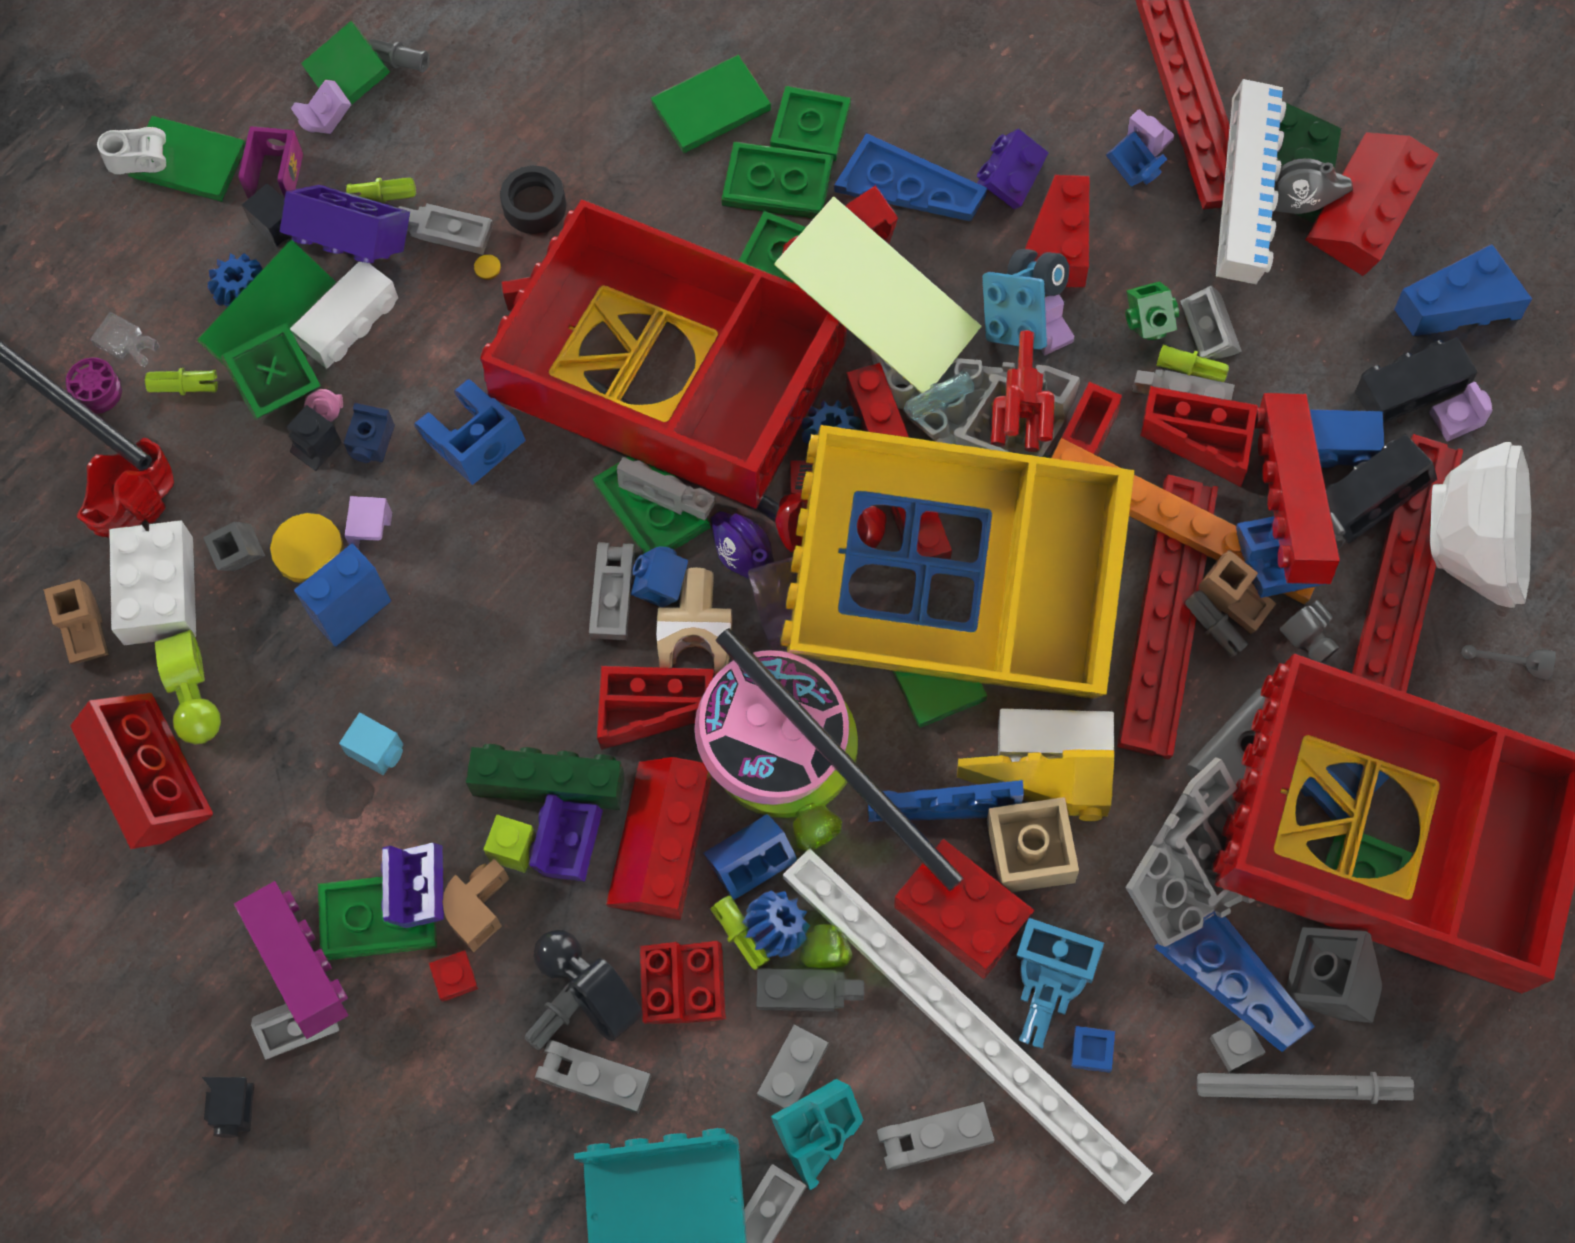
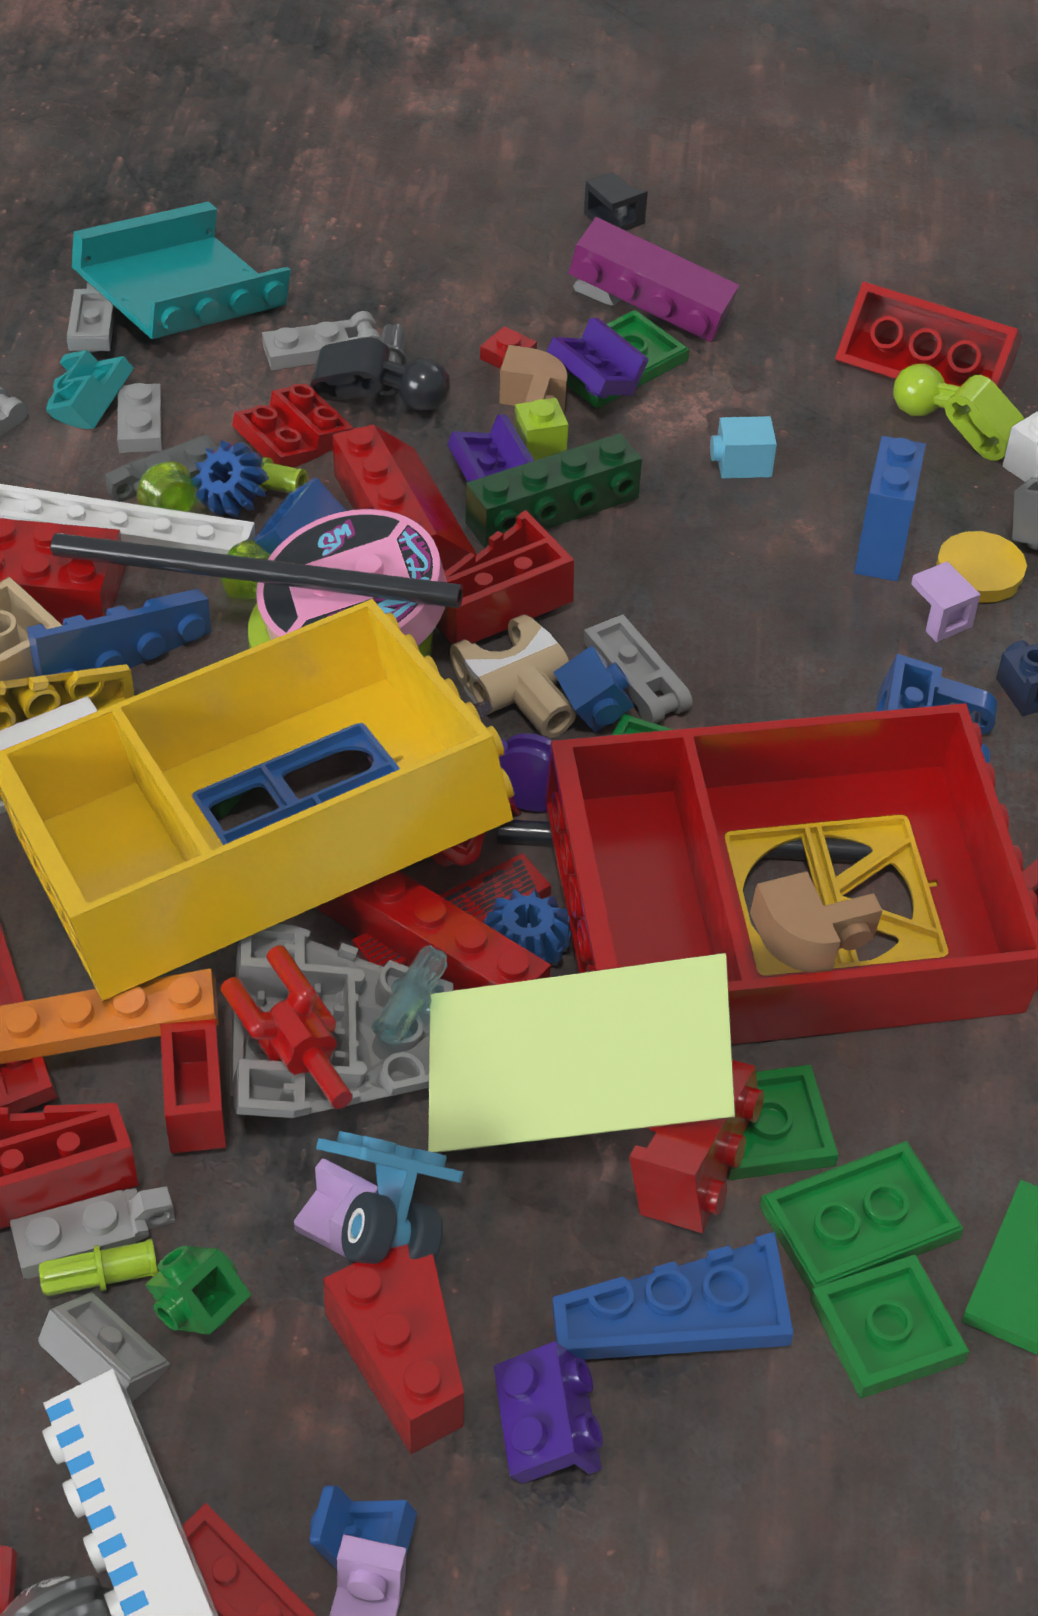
camera: 140 degrees right, 20 degrees down
none -> medium nougat brick [750,871,883,973]

